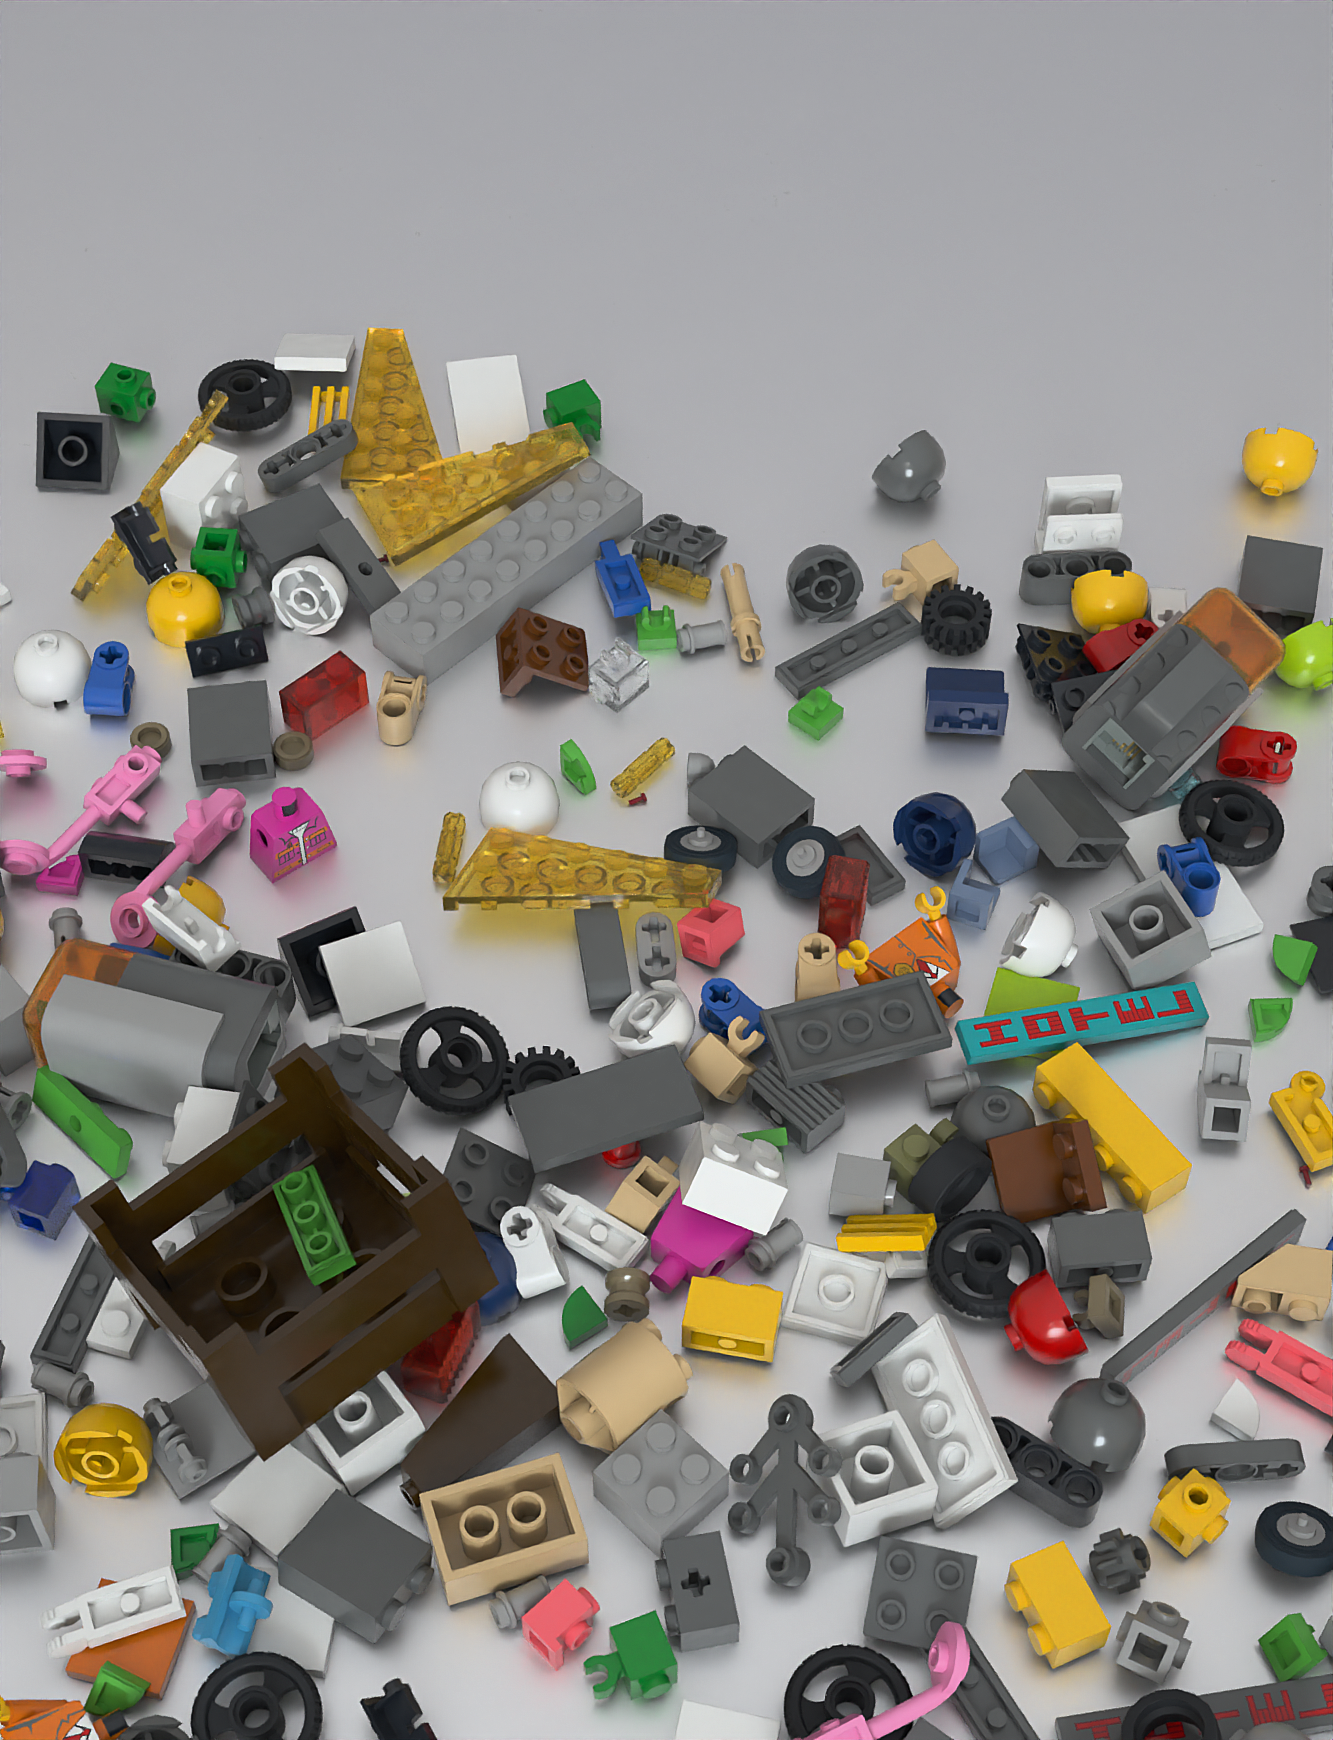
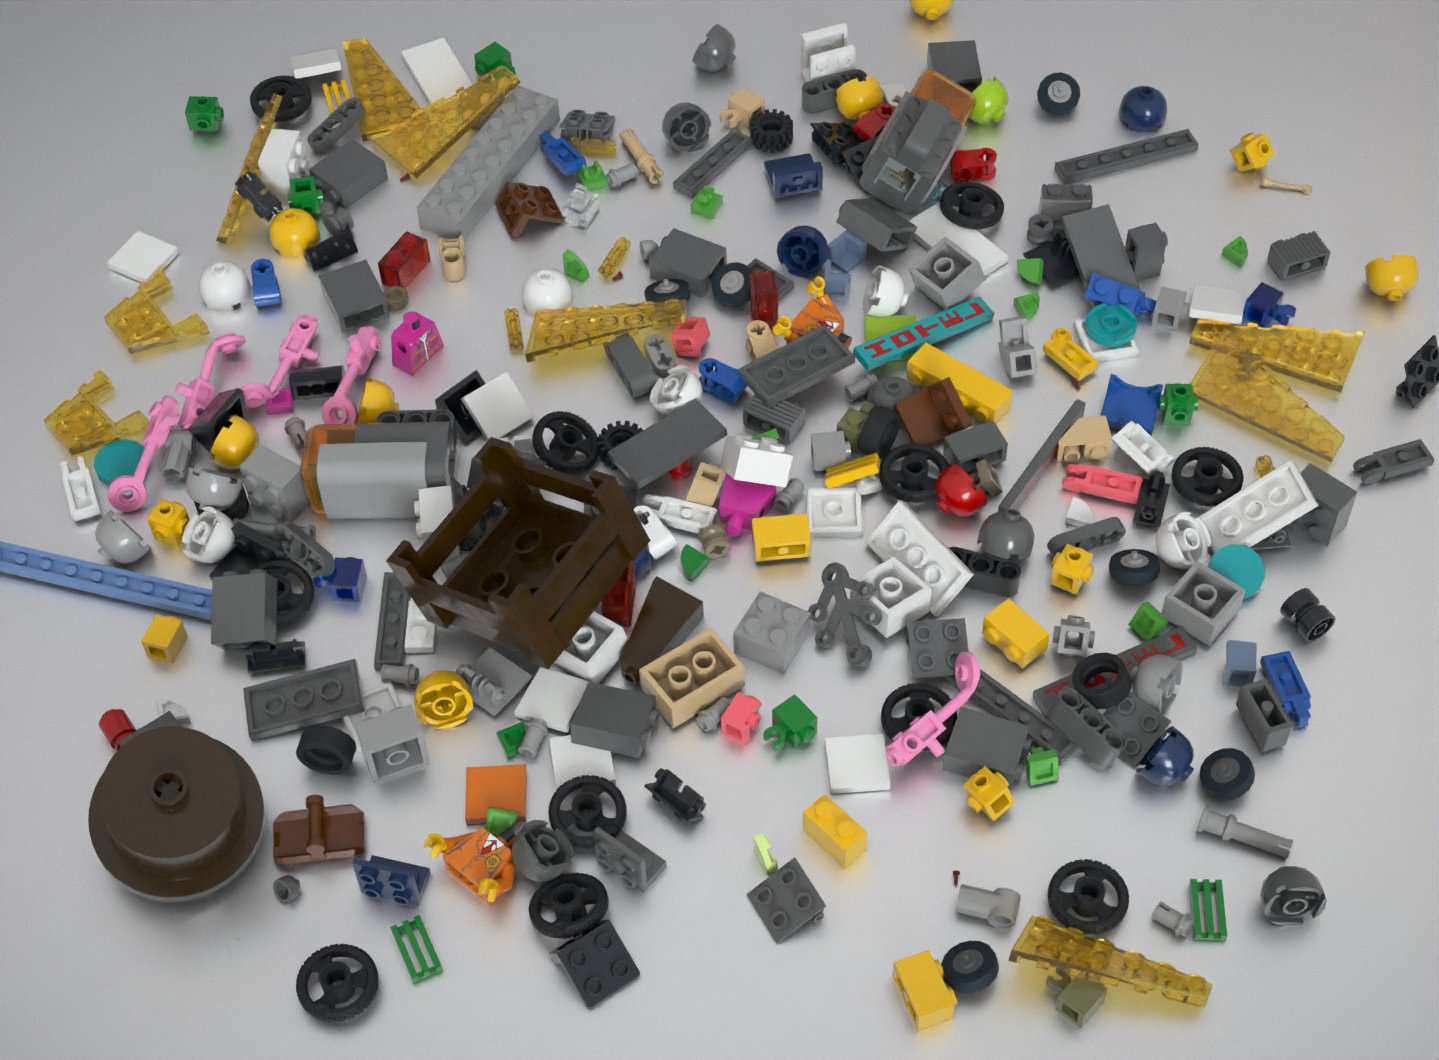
camera: 15 degrees left, 0 degrees up
bright green tile [32,1064,133,1179] -> none
black slope [36,412,120,490] -> none
white hinge [40,1565,187,1659] -> none
dark tan tile [130,722,172,758] -> none
white hinge [142,885,242,972] -> none
dark azure hips [192,1554,273,1659] -> none
white cylinder [269,556,348,635] -> none
bright green tile [272,1165,357,1287] -> none
dark grey tile [315,517,401,615] -> none
tan cylinder [555,1318,693,1455] -> none
dark grey brick [655,1531,740,1652] -> none
tan brick [683,1016,765,1105] -> none
dark grey tile [829,1312,919,1388] -> none
dark grey gear [1089,1528,1151,1594] -> none
blue piece [1157,837,1221,917] -> none

